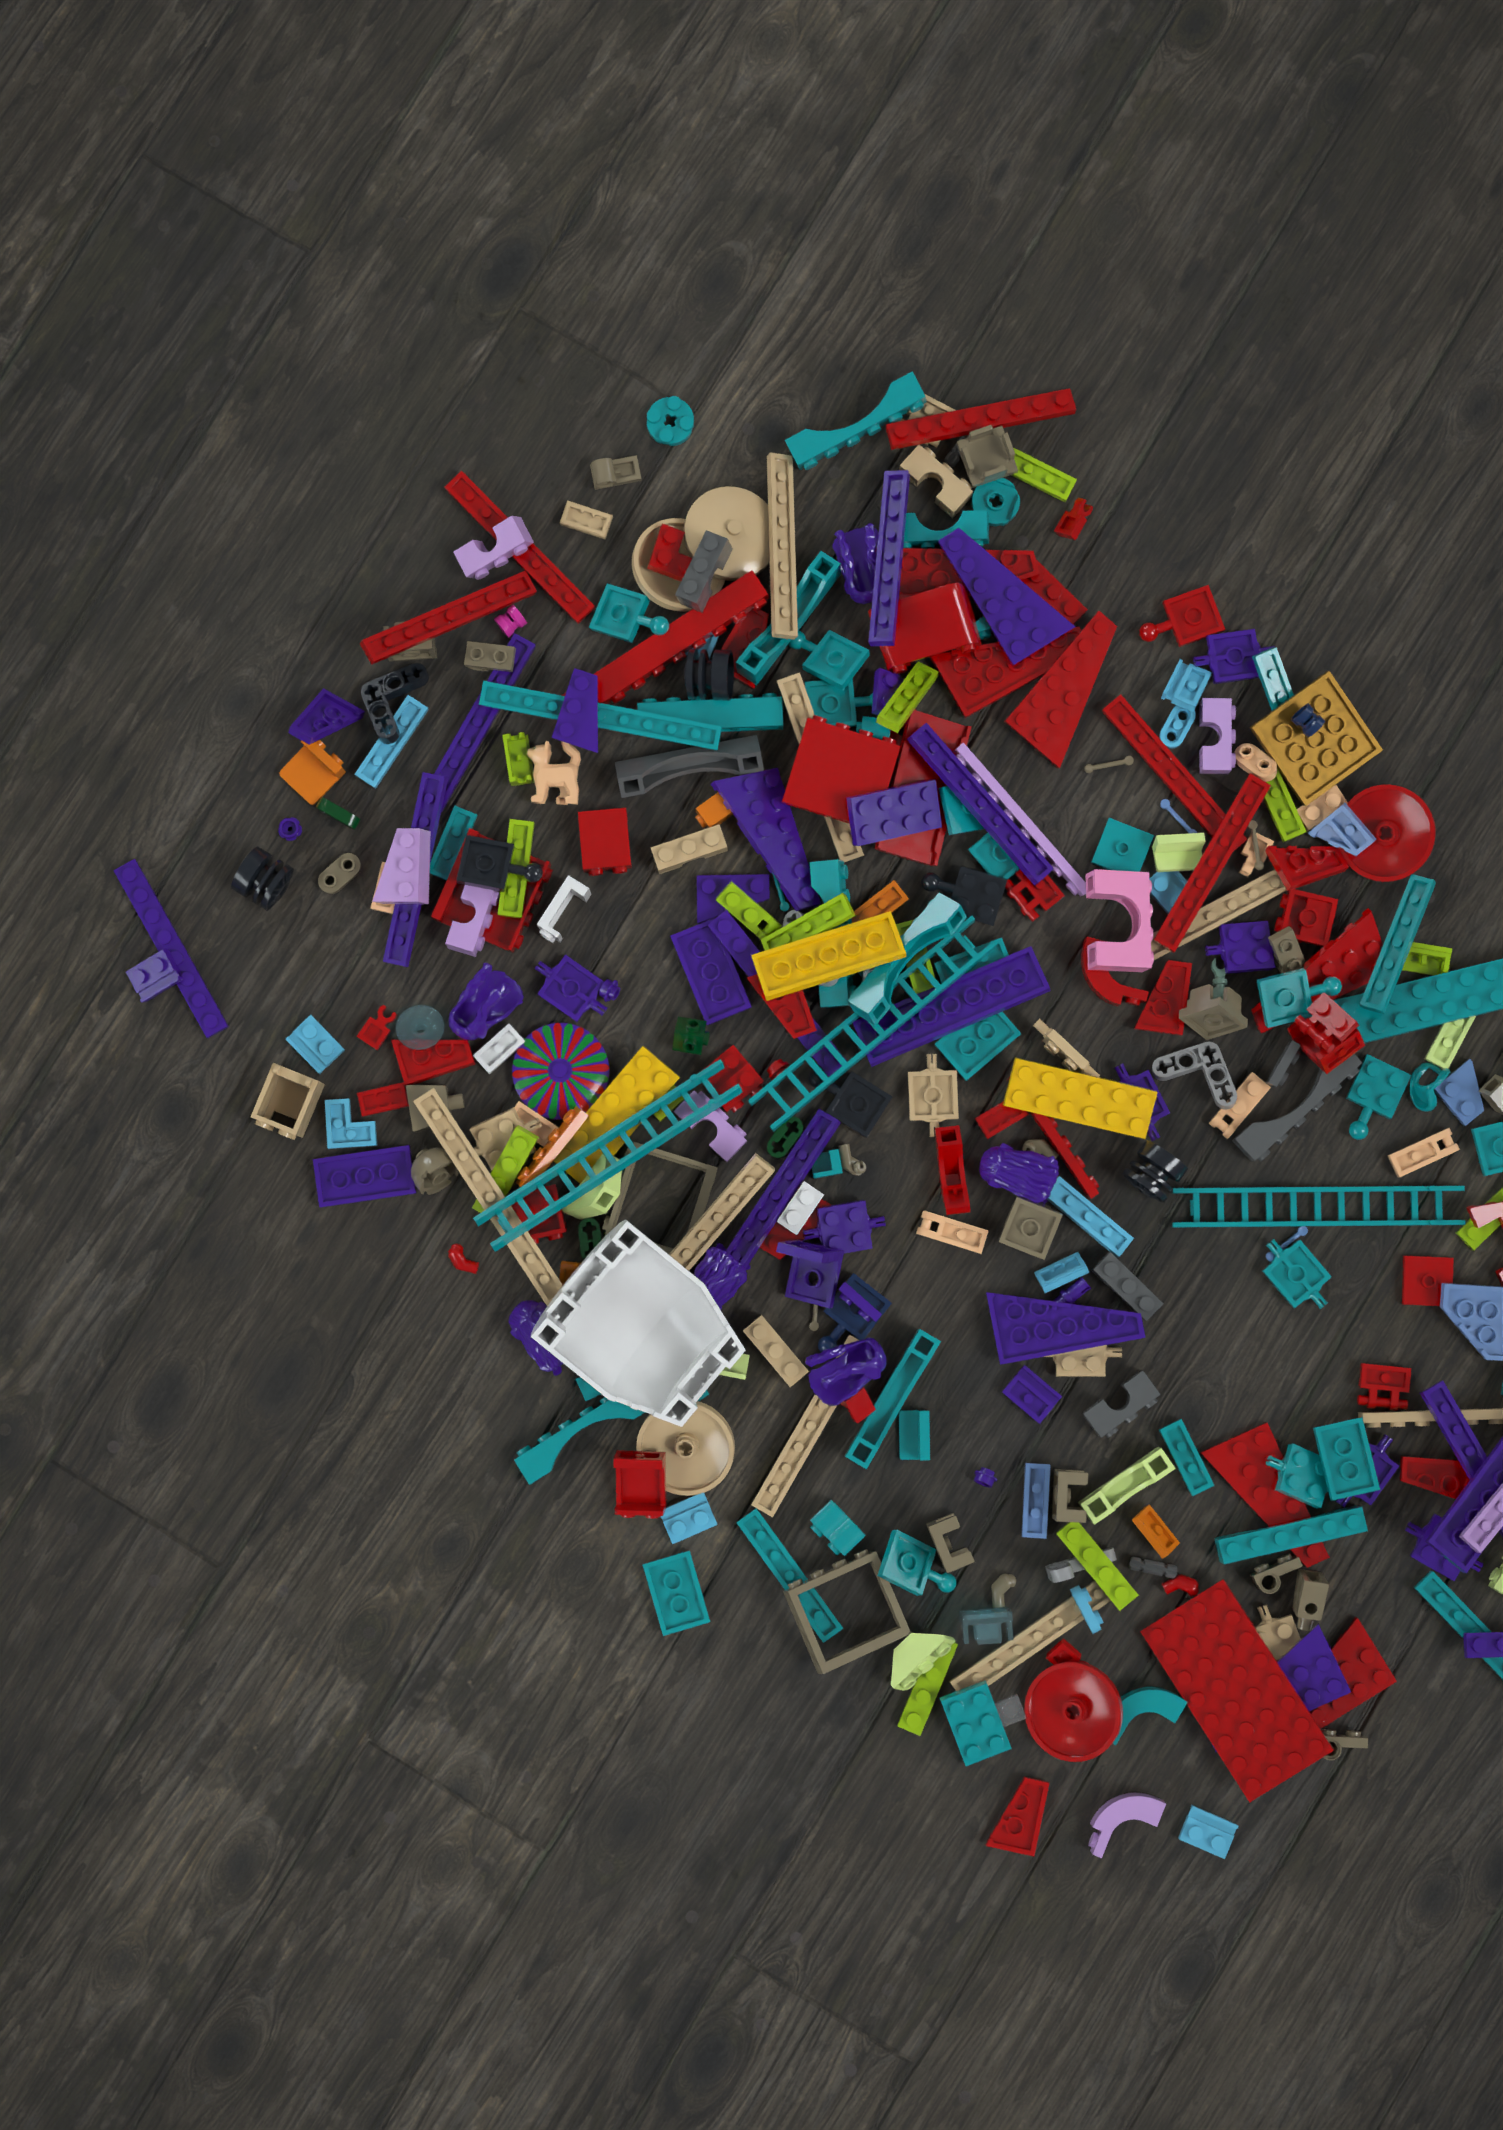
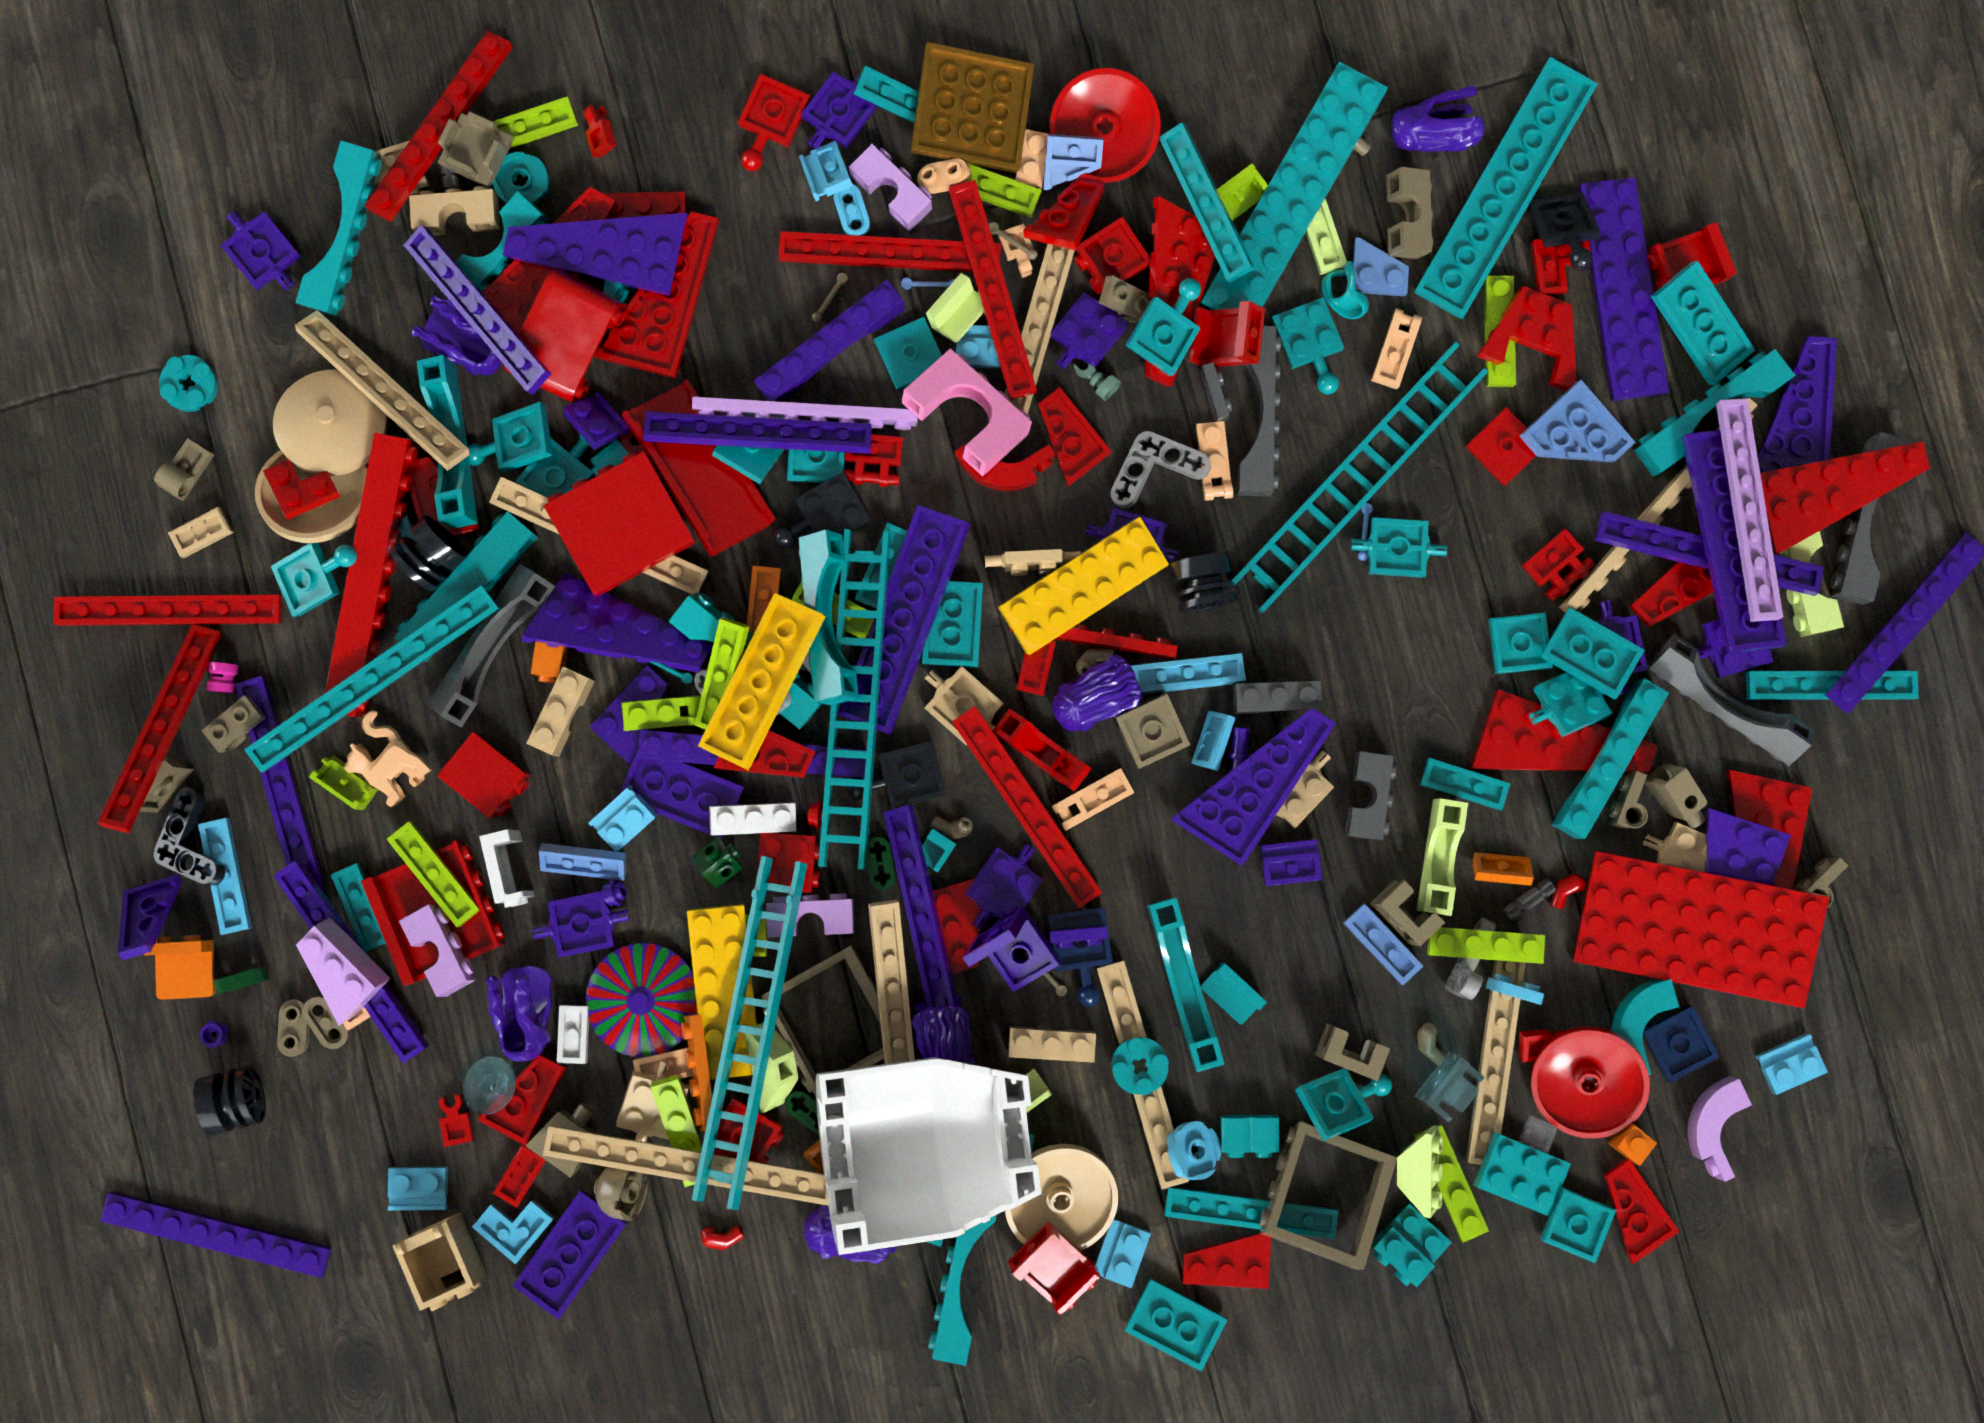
camera: 50 degrees left, 0 degrees up
dark purple plate [126,949,184,1003] -> none
lavender arch [454,516,534,580] -> none
black plate [456,835,543,892] -> none
dark purple wing [552,668,598,753] -> none
dark grey arch [675,530,733,613] -> none
white plate [777,1181,824,1235] -> none
dark purple hair [805,1338,886,1406] -> none
red panel [841,1387,876,1423] -> none
dark purple plate [846,779,942,846] -> none
lime plate [876,662,939,733] -> none
dark purple plate [974,1467,997,1488] -> none
red wing [1004,611,1117,768] -> none
dark tan panel [1179,984,1248,1040] -> none
dark blue wheel [1291,703,1325,738] -> none
red plate [1294,992,1359,1053] -> none
none -> dark purple plate [220,211,302,290]
none -> dark tan plate [302,996,349,1049]
none -> medium blue plate [539,843,626,881]
none -> medium azure plate [588,785,658,852]
none -> white plate [709,802,796,835]
none -> dark purple arch [754,280,905,402]
none -> red plate [952,706,1103,908]
none -> teal plate [1111,1037,1169,1095]
none -> medium azure plate [1167,1121,1221,1180]
none -> red wing [1182,1233,1271,1289]
none -> teal plate [1371,1202,1452,1288]
none -> teal plate [1488,612,1553,674]
none -> teal plate [1540,1187,1616,1263]
none -> orange brick [1607,1124,1657,1166]
none -> dark blue plate [1643,1005,1720,1083]
none -> dark grey arch [1649,633,1815,766]

